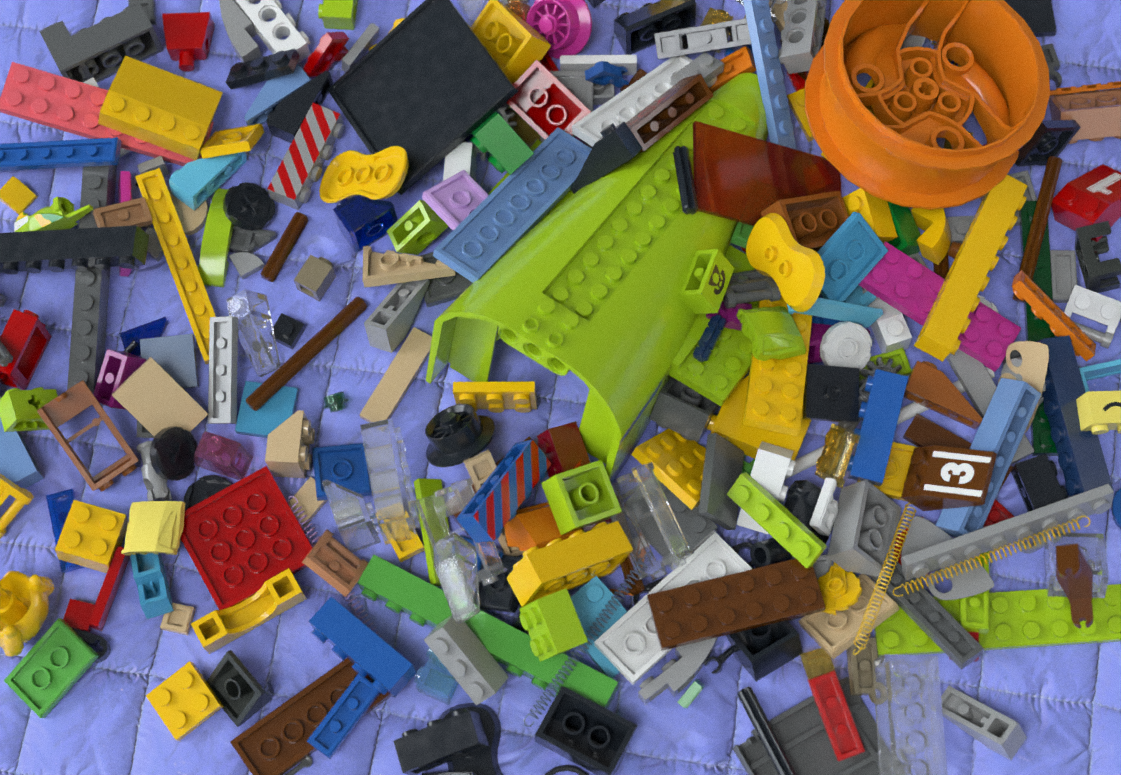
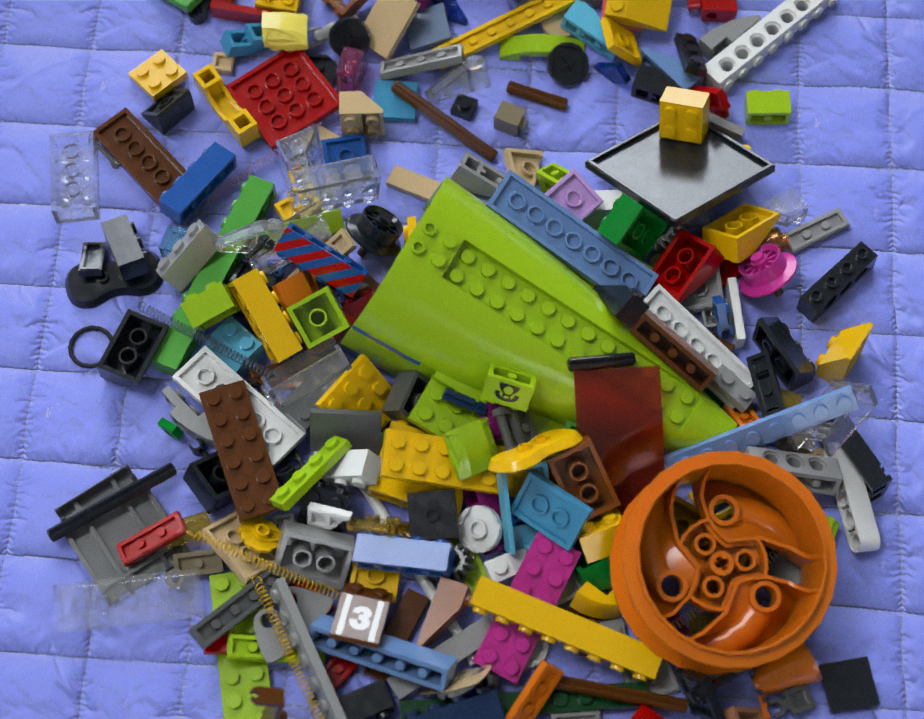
camera: 80 degrees right, 5 degrees down
dark grey tile [229,225,277,254] -> none
light grey tile [229,252,265,280] -> none
light grey brick [267,103,345,210] -> none
nougat plate [302,529,369,597] -> none
blue tile [307,674,380,759] -> none
yellow plate [319,146,409,203] -> none
plate [323,392,349,413] -> none
clear blue slope [333,196,398,254] -> none
light grey slope [933,686,1027,760] -> none
none -> black hand [245,234,275,260]
none -> clear blue tile [593,62,631,84]
none -> yellow brick [659,86,710,144]

